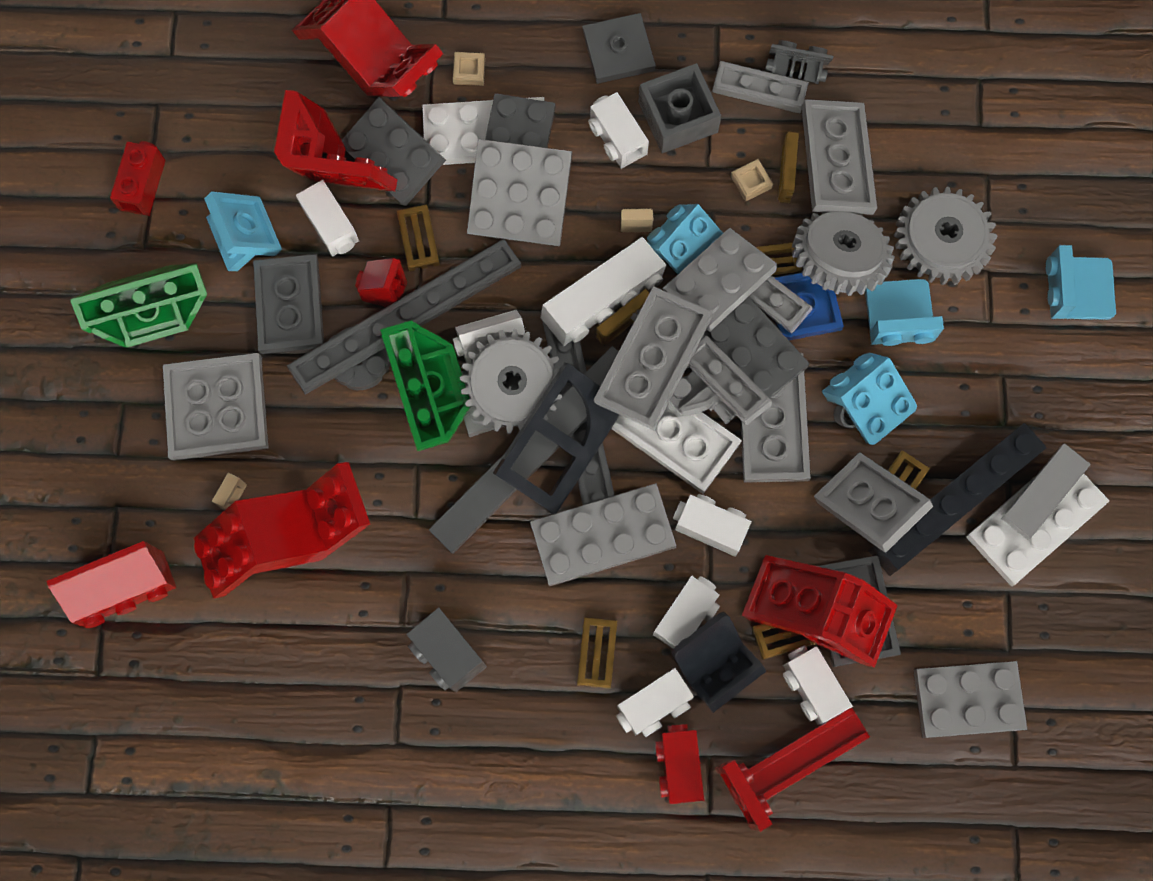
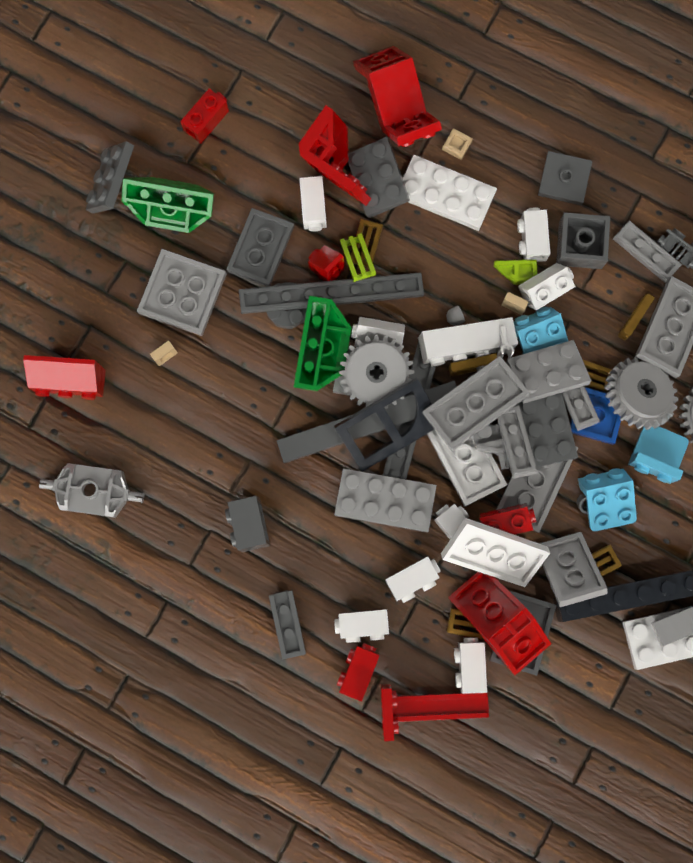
camera: 30 degrees right, 5 degrees up
red bracket [194,462,370,599] -> none
medium azure bracket [204,191,282,271] -> none
light grey plate [467,139,572,246] -> none
dark grey plate [485,93,556,148] -> none
pearl gold tile [577,618,617,689] -> none
black bracket [672,612,766,713] -> none
tan tile [730,159,773,202] -> none
light grey plate [914,661,1027,738] -> none
none -> light grey plate [39,463,145,518]
none -> dark grey plate [86,141,134,214]
none -> dark grey hinge [269,589,306,660]
none -> lime tile [340,233,376,282]
none -> white plate [441,518,550,587]
none -> light grey hinge [446,305,465,326]
none -> red brick [480,503,536,535]
none -> lime tile [493,260,537,285]
none -> white hand [497,326,514,359]
none -> white brick [518,263,575,310]

